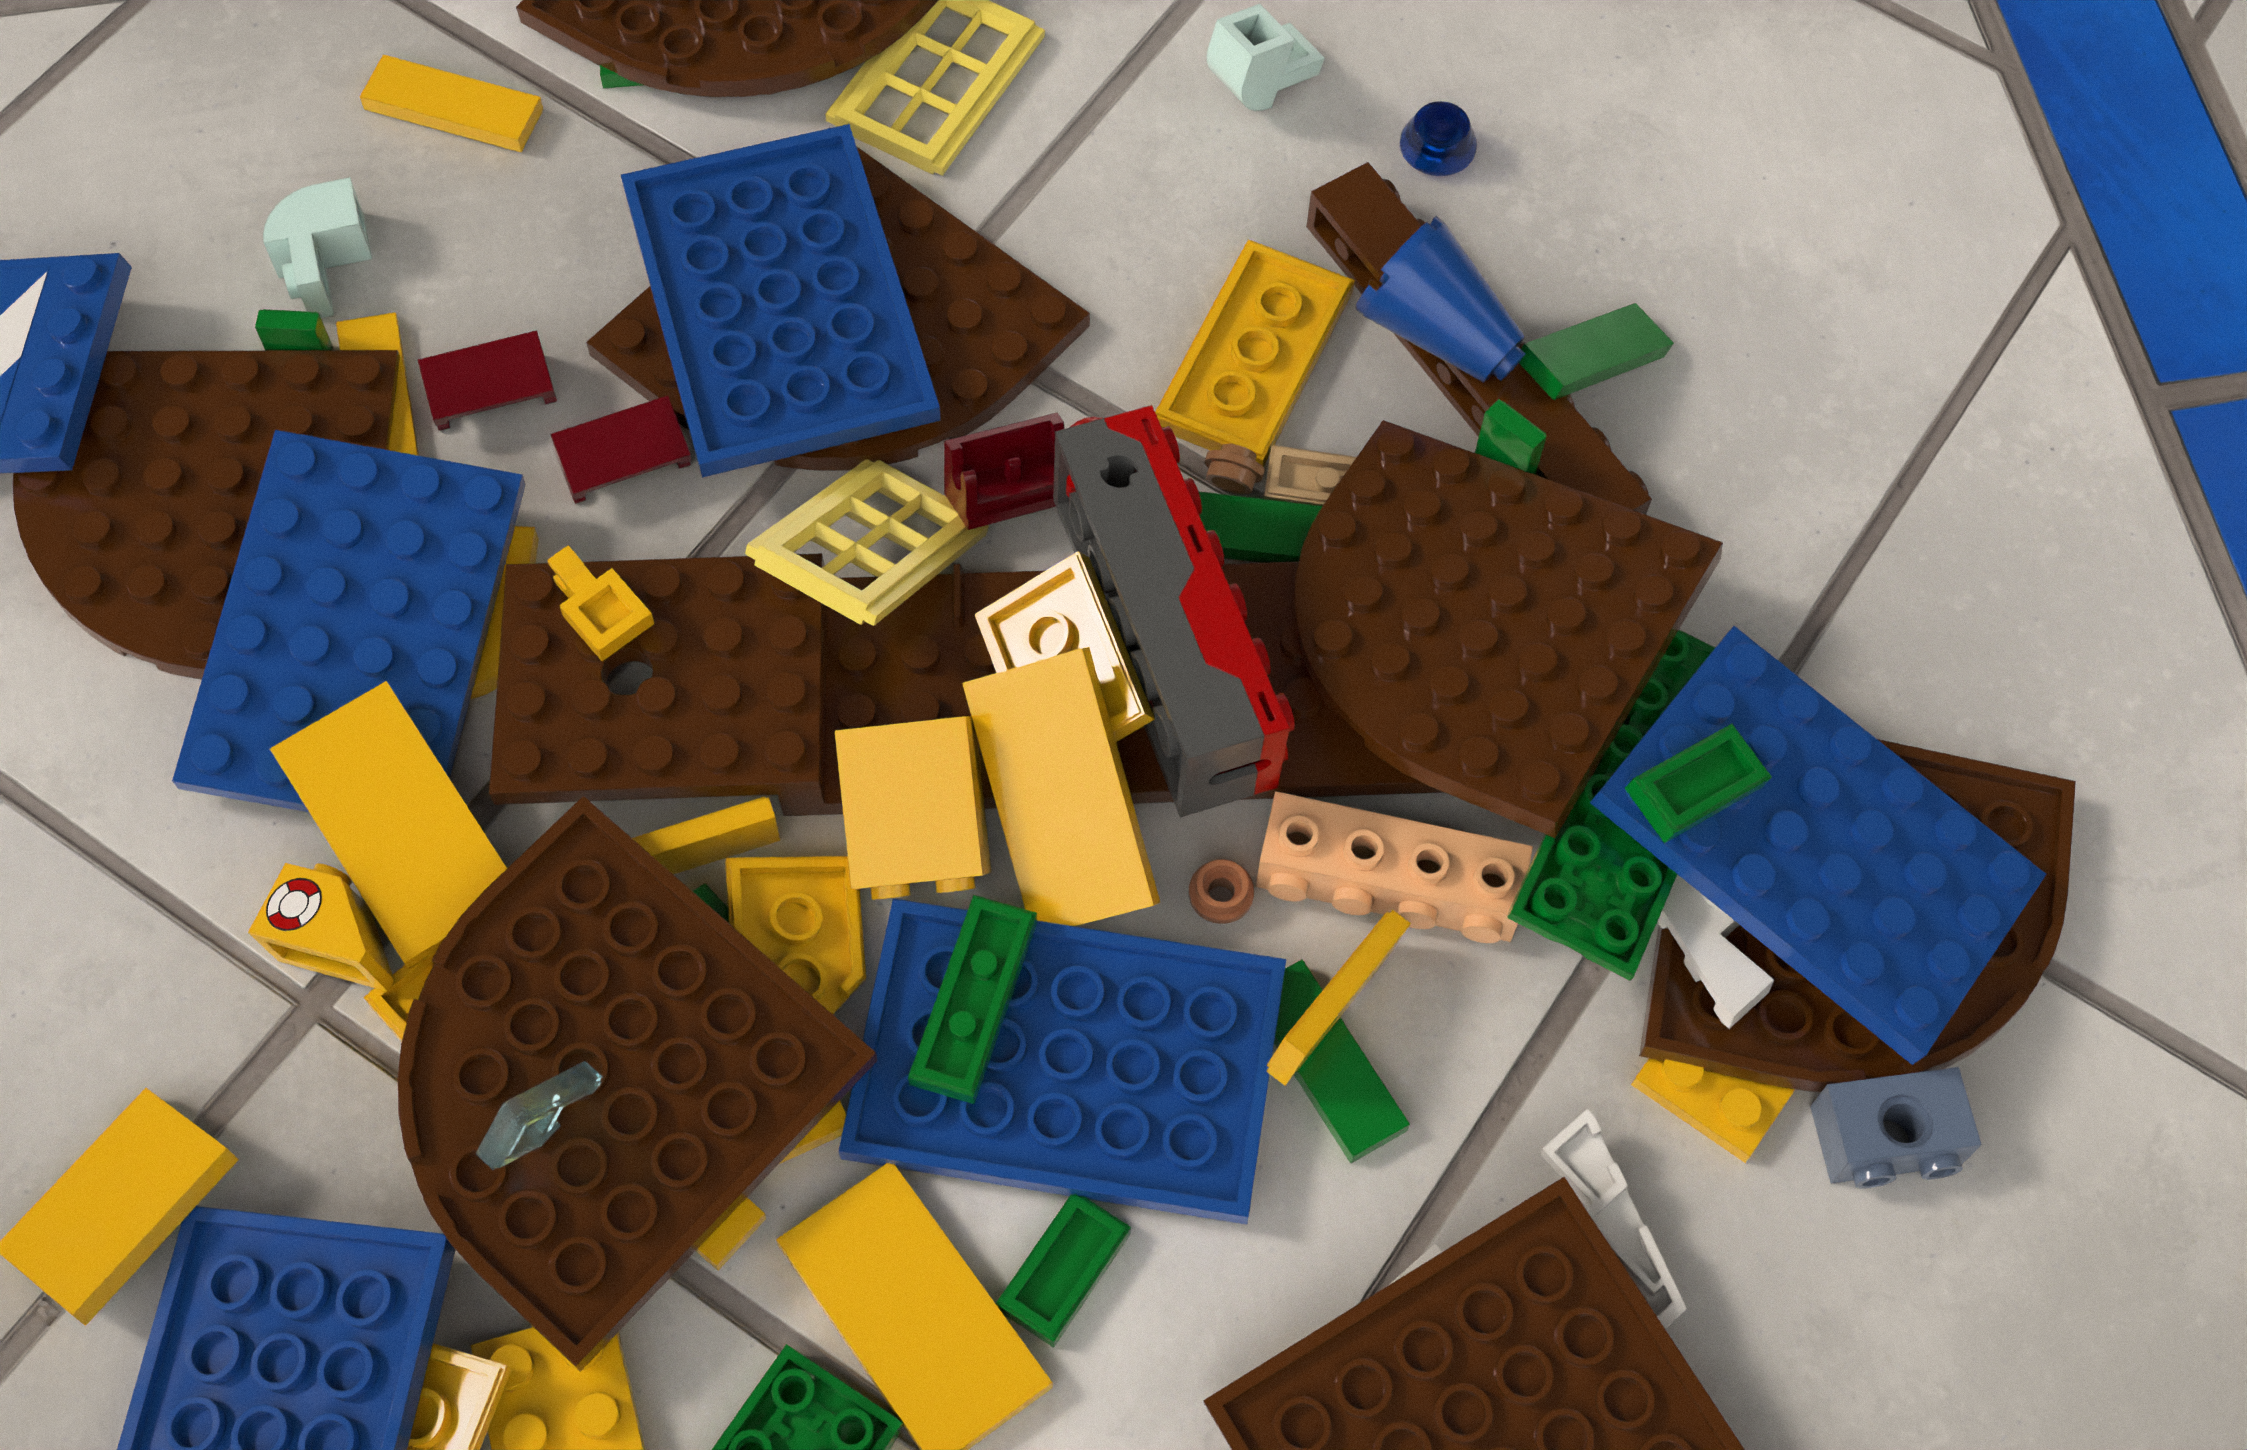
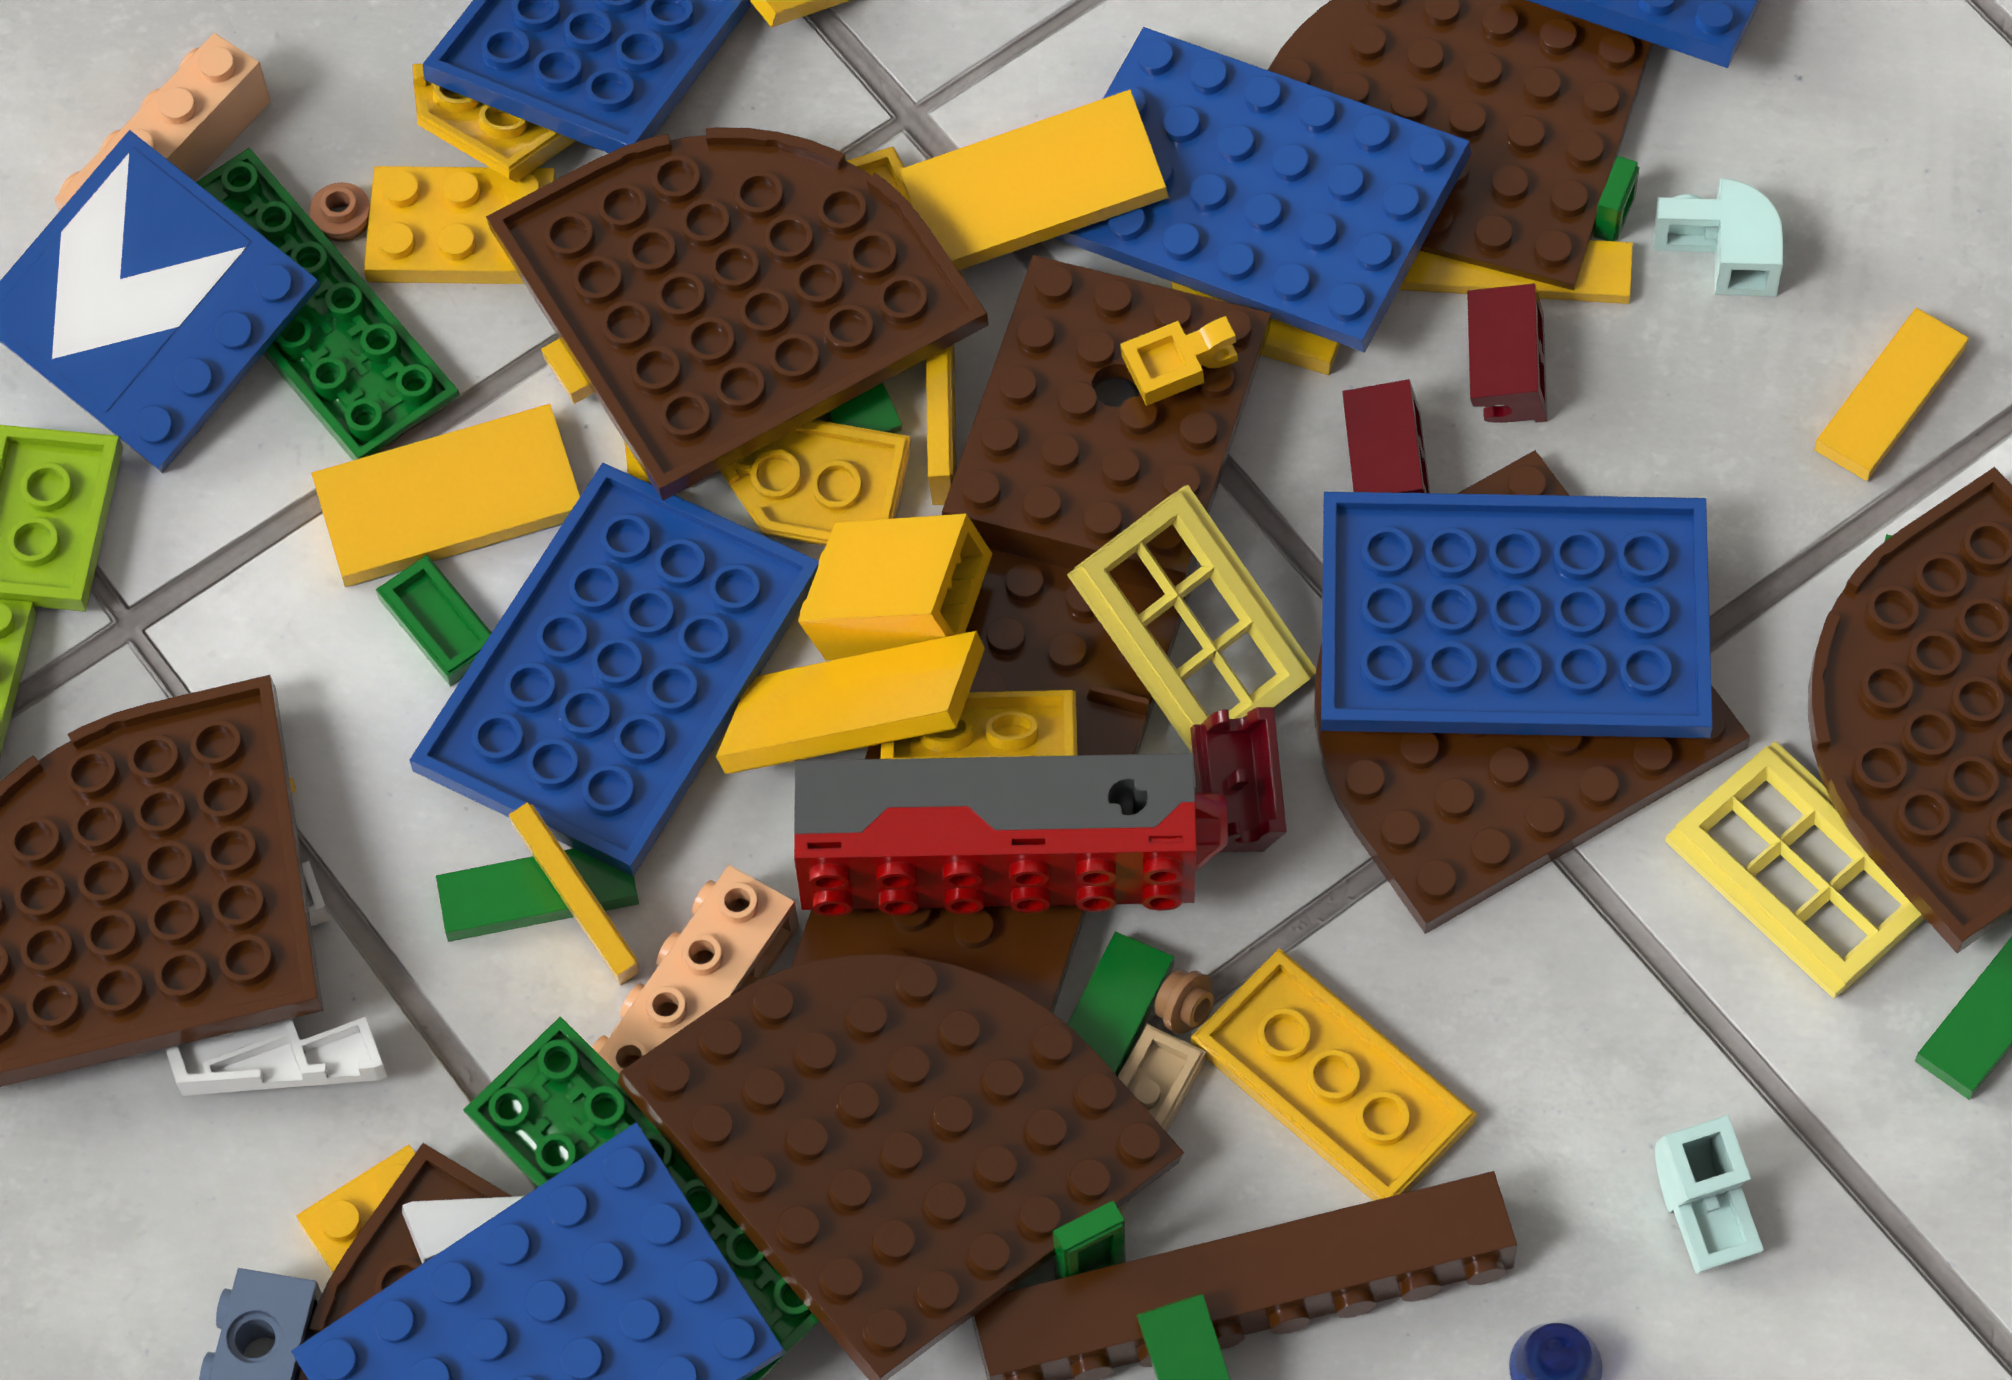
camera: 115 degrees right, 0 degrees up
yellow slope [248,863,394,992] -> none
clear light blue tile [476,1061,603,1170] -> none
green tile [908,895,1038,1104] -> none
nougat plate [1189,859,1254,924] -> none
blue cone [1355,216,1526,383] -> none
green tile [1624,724,1772,844] -> none

